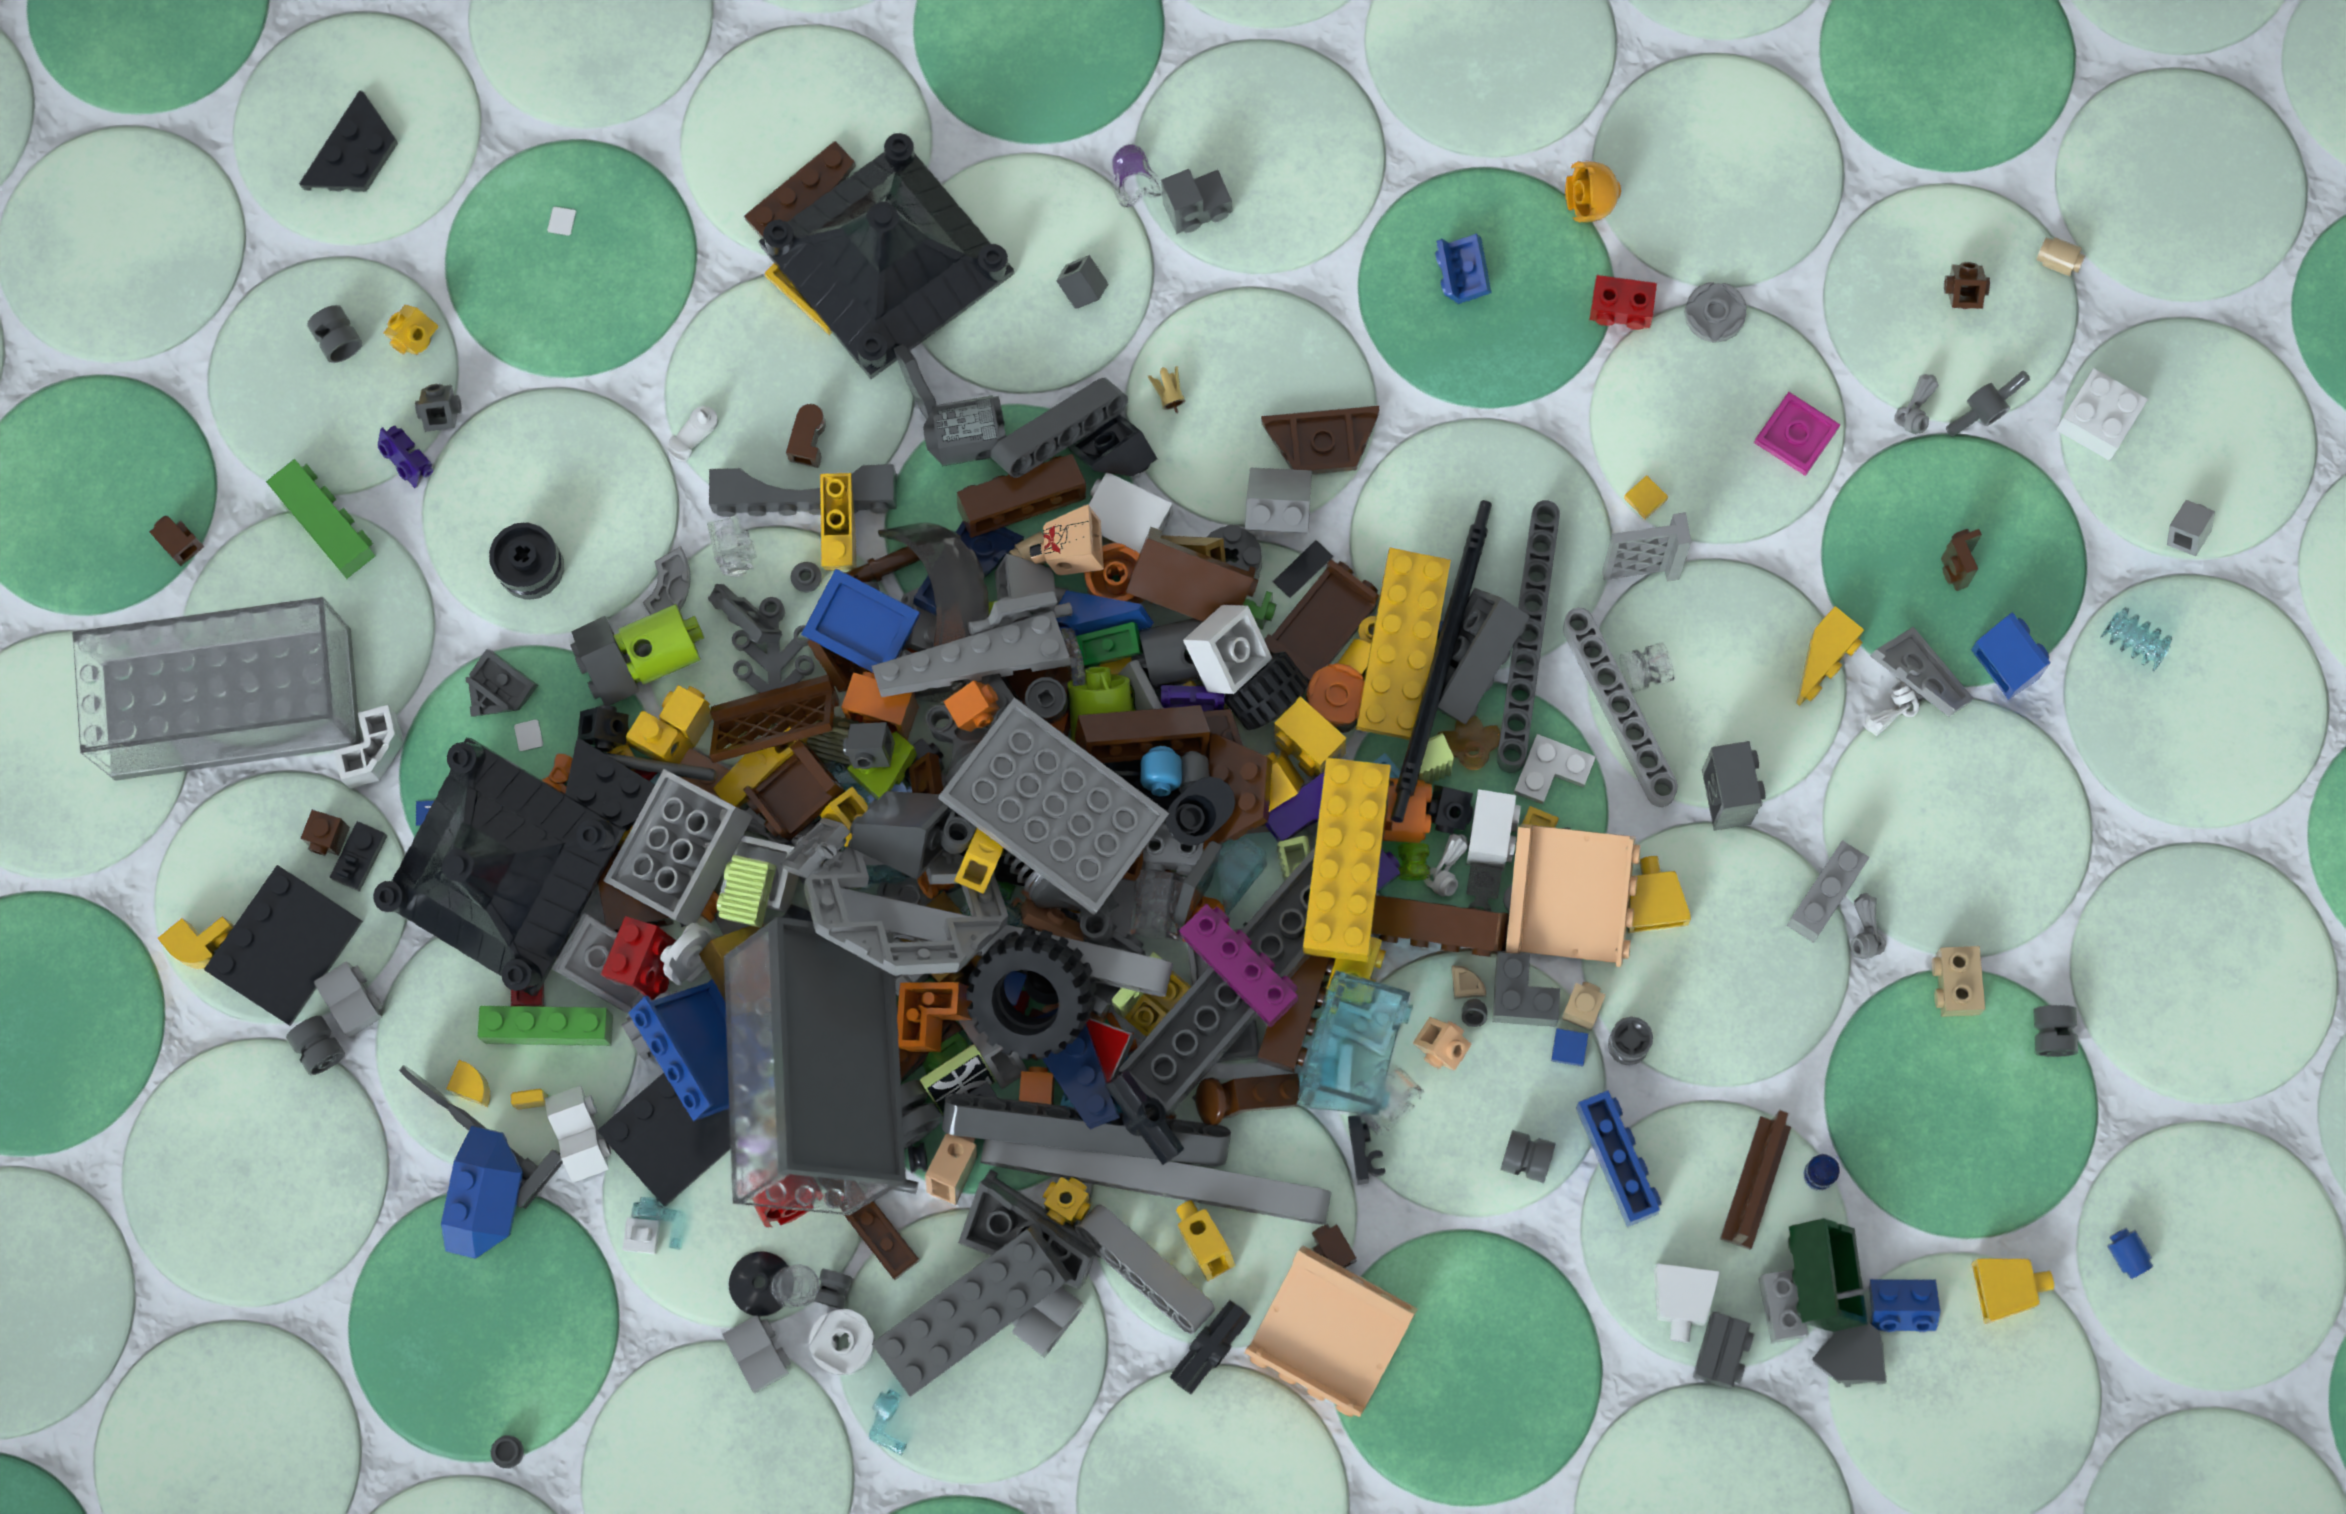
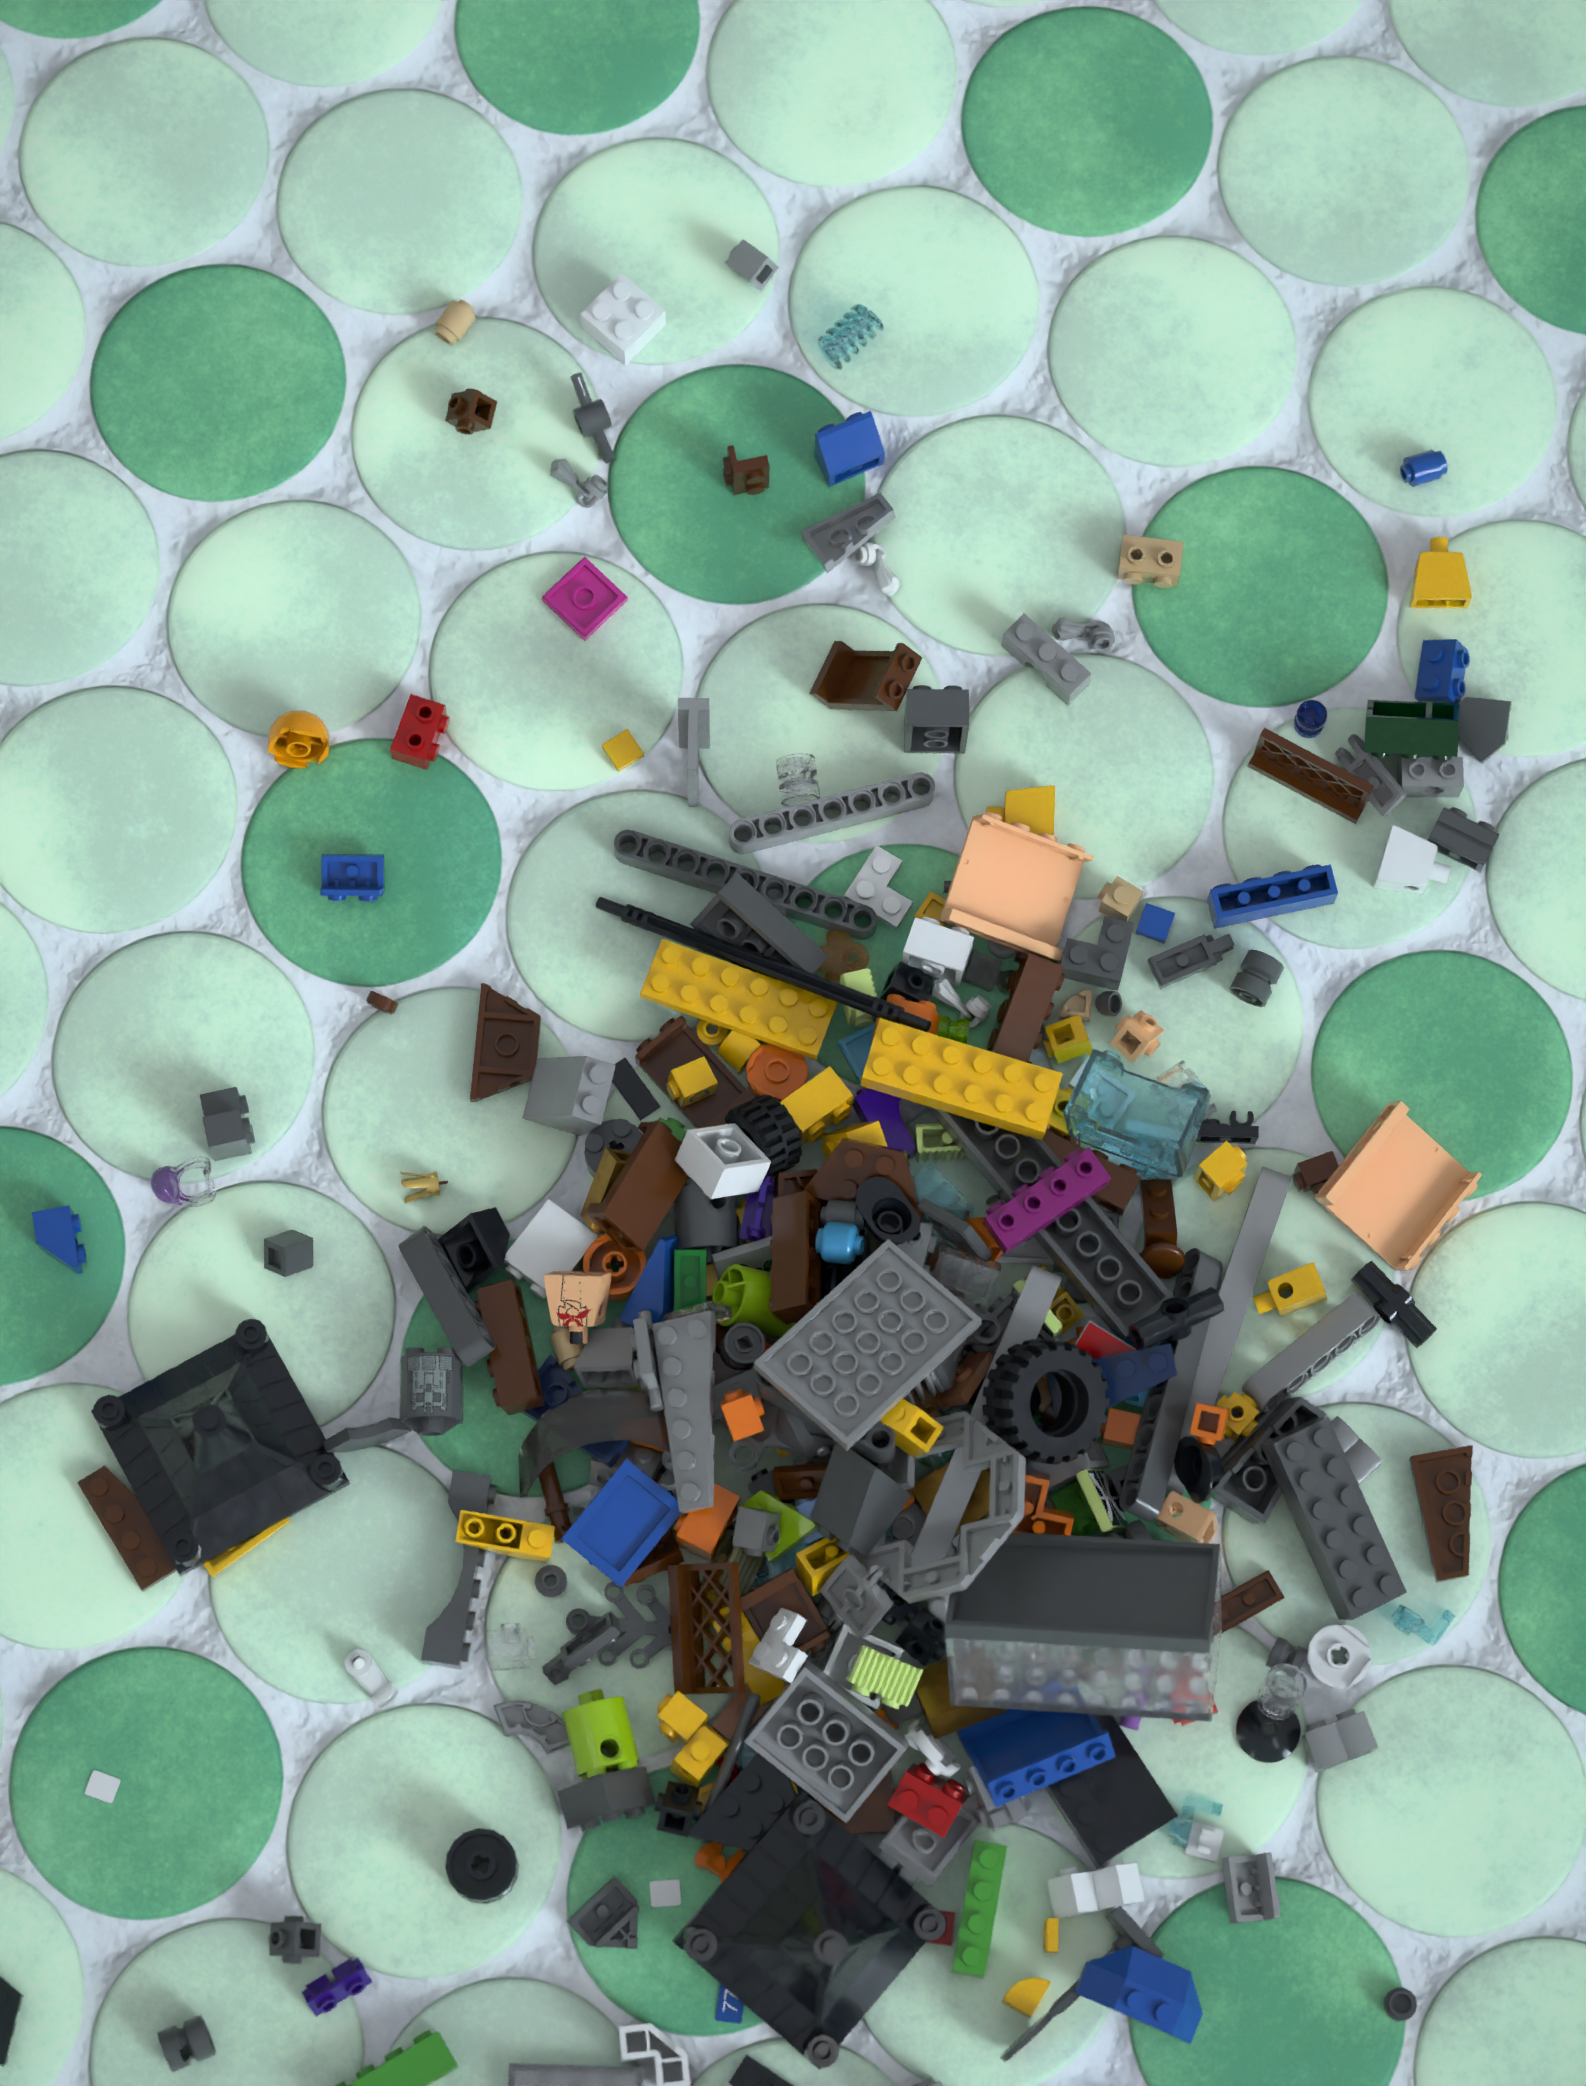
camera: 90 degrees left, 0 degrees up
yellow brick [383,304,439,355] -> none
reddish brown leg [786,404,826,468] -> none
dark grey wheel [1608,1017,1653,1066] -> none
light grey tile [1685,282,1746,343] -> none
yellow slope [1796,606,1864,706] -> none
dark grey wheel [2033,1005,2078,1057] -> none
none -> blue slope [32,1205,87,1274]
none -> reddish brown tile [366,991,398,1015]
none -> yellow brick [666,1056,718,1108]
none -> white plate [748,1607,808,1683]
none -> reddish brown panel [809,641,922,711]
none -> yellow brick [1043,1014,1094,1064]
none -> dark grey hinge [1147,934,1235,989]
none -> black piece [1174,1436,1223,1504]
none -> orange brick [1190,1402,1230,1445]
none -> yellow brick [1193,1140,1248,1201]
none -> light grey bracket [1222,1852,1280,1924]
none -> light grey hinge [1335,734,1407,816]
none -> reddish brown wing [1409,1445,1473,1583]

